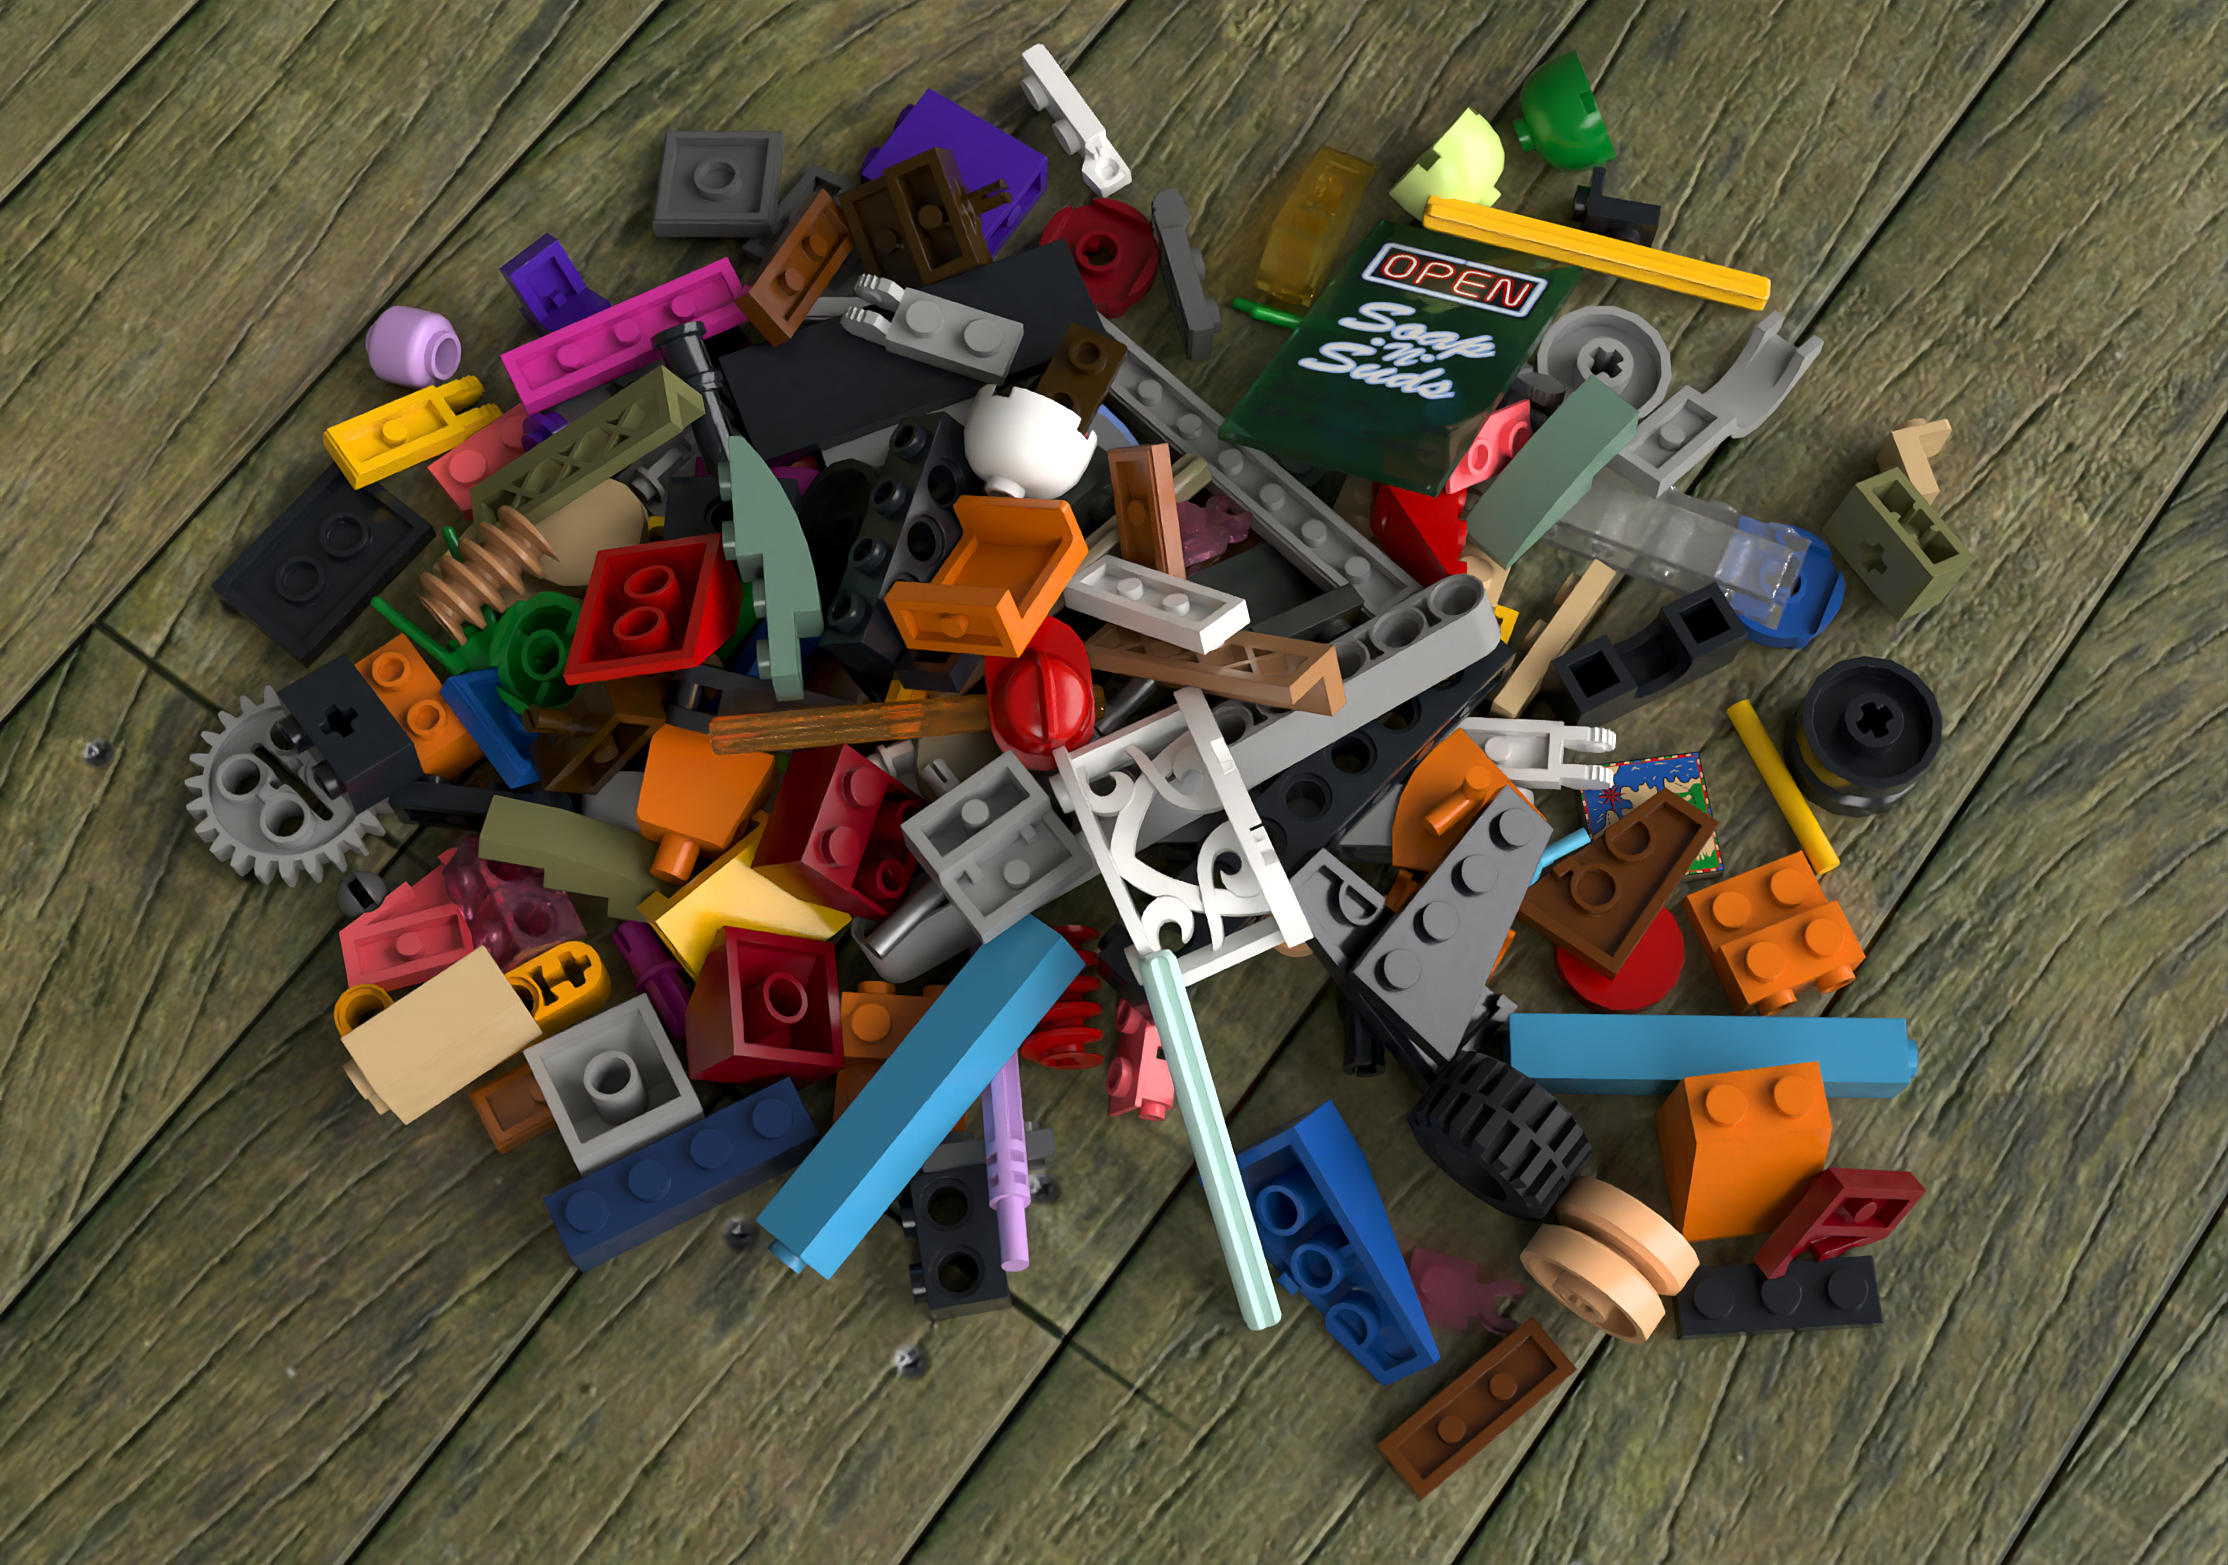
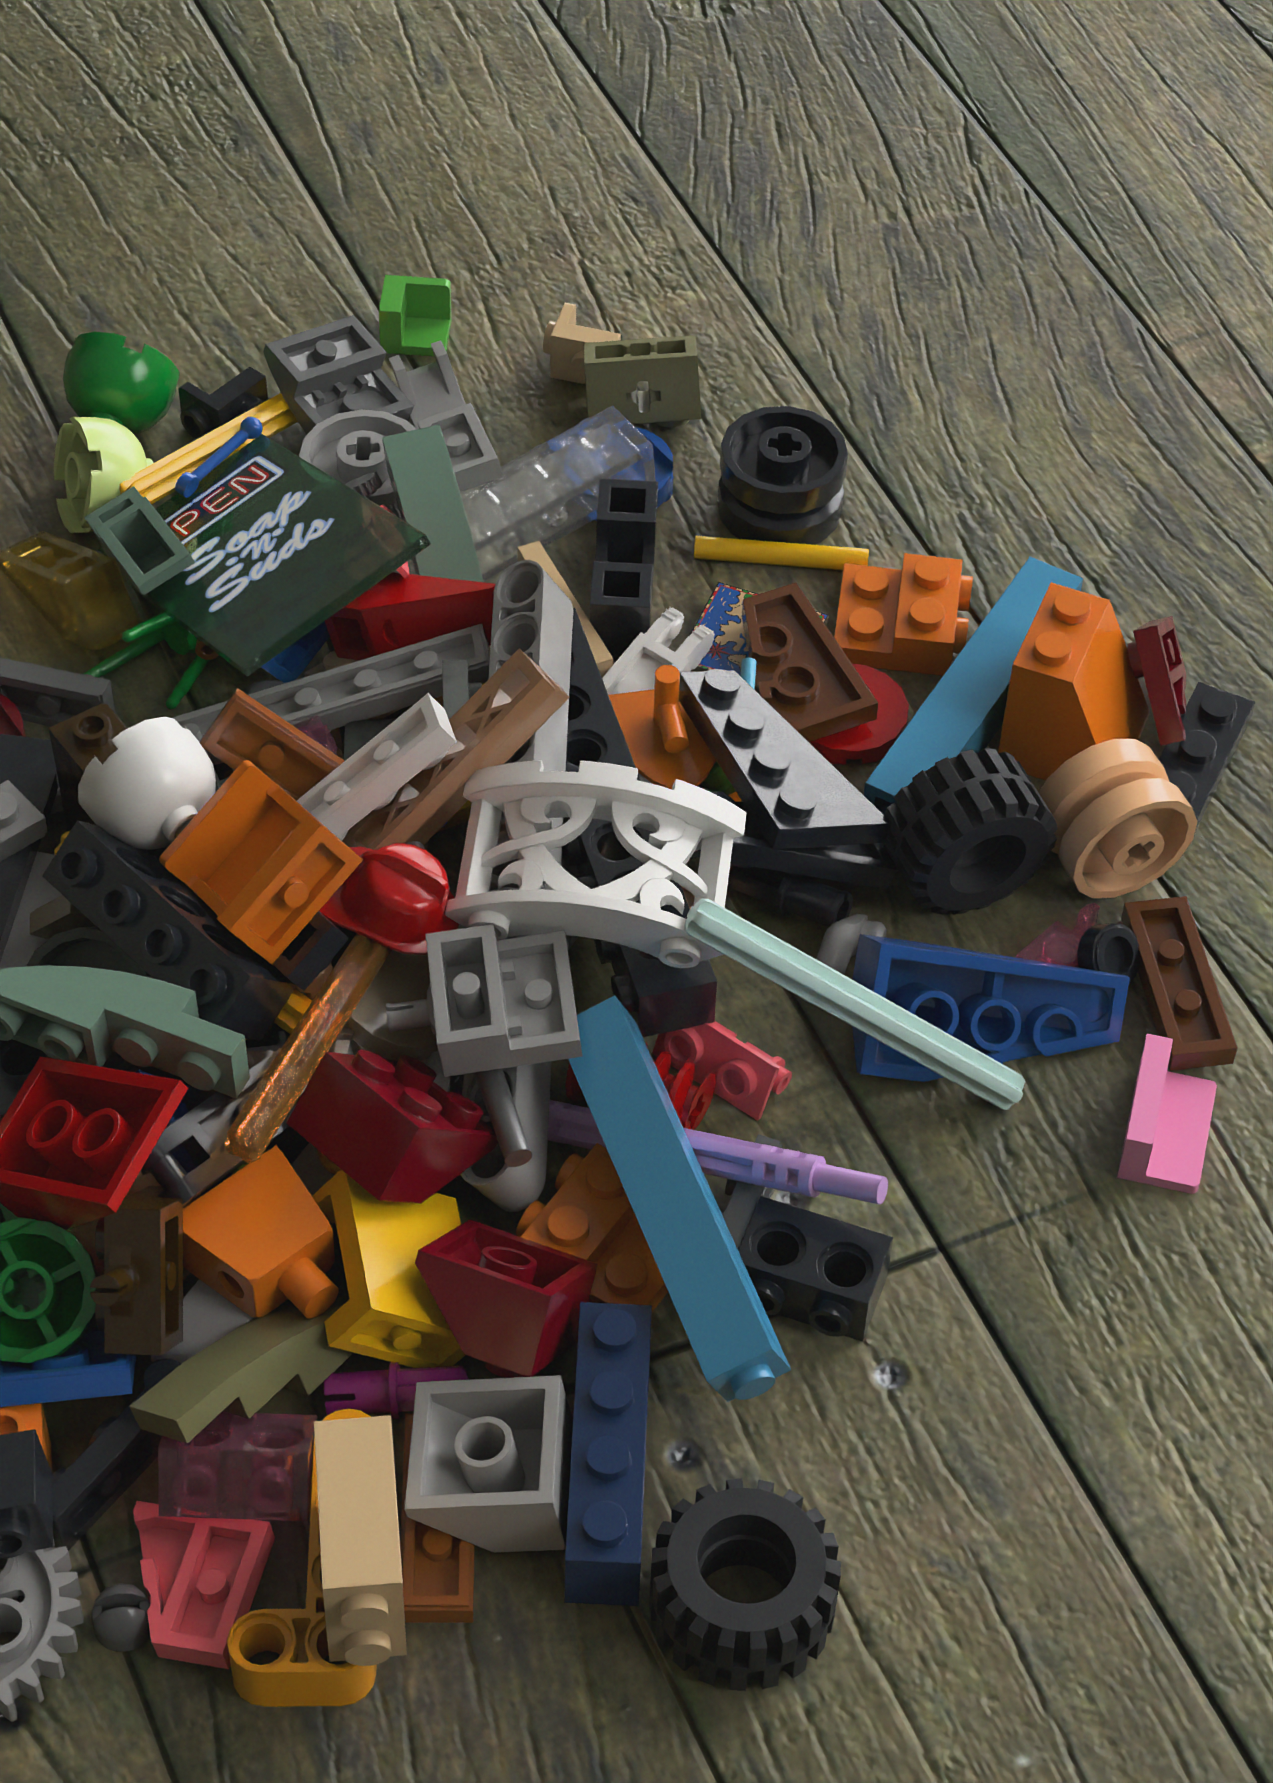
camera: 60 degrees left, 20 degrees down
none -> sand green slope [84,486,195,595]
none -> blue hinge [175,417,263,498]
none -> dark grey slope [263,315,414,434]
none -> bright green panel [379,275,452,356]
none -> black tyre [649,1478,841,1691]
none -> light grey arm [816,913,887,975]
none -> black tile [1077,923,1140,983]
none -> bright pink panel [1117,1034,1217,1194]

